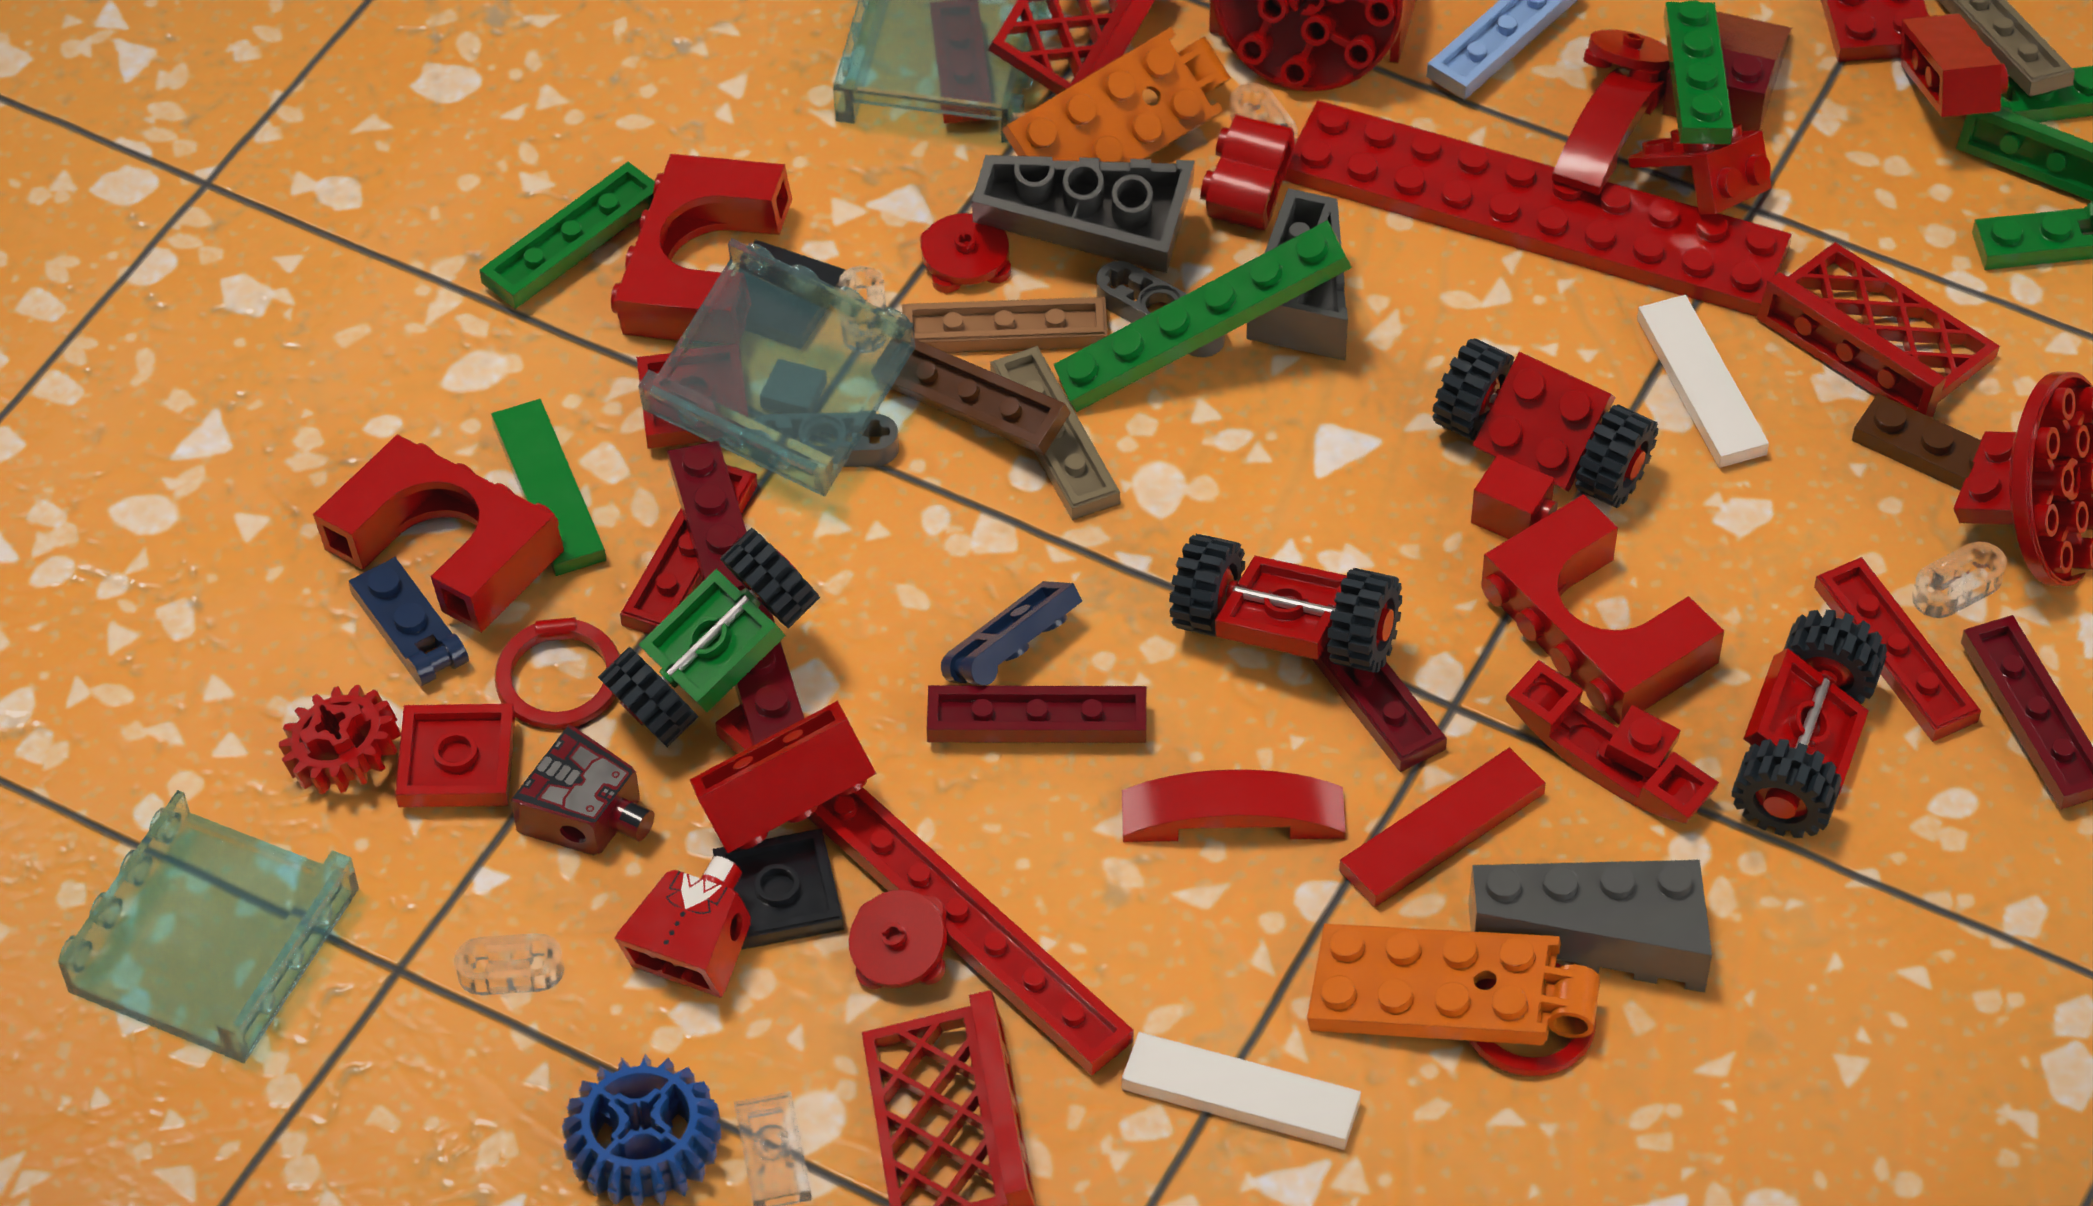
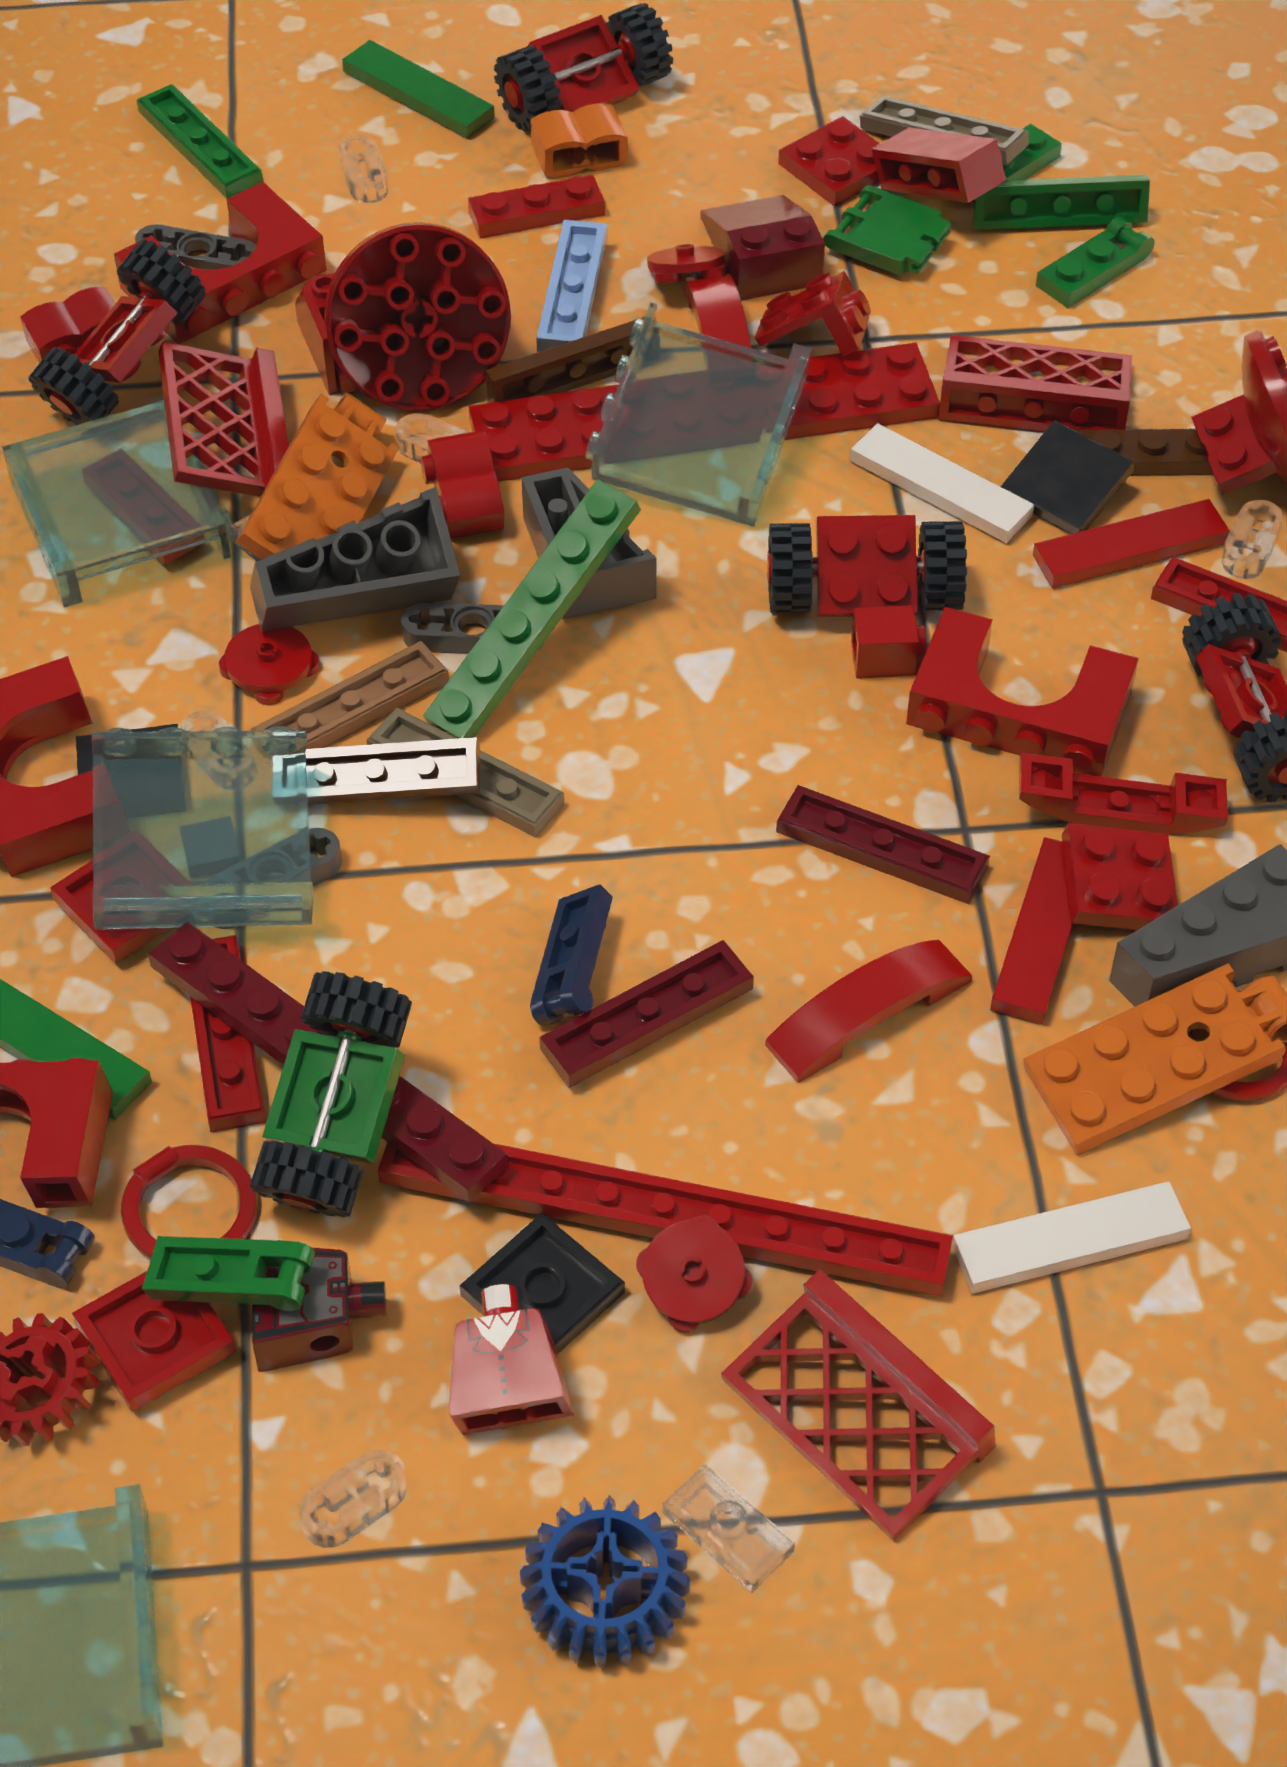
camera: 35 degrees left, 0 degrees up
red brick [689,701,877,853] -> none
plate [1169,534,1402,673] -> none
red plate [1604,705,1681,779] -> none
green plate [1664,0,1733,144] -> none
none -> green plate [142,1236,315,1311]
none -> reddish brown plate [486,314,660,403]
none -> clear light blue panel [586,302,812,527]
none -> green plate [823,185,951,275]
none -> black tile [1001,420,1134,534]
none -> red tile [1033,499,1230,588]
none -> red plate [1062,823,1178,930]

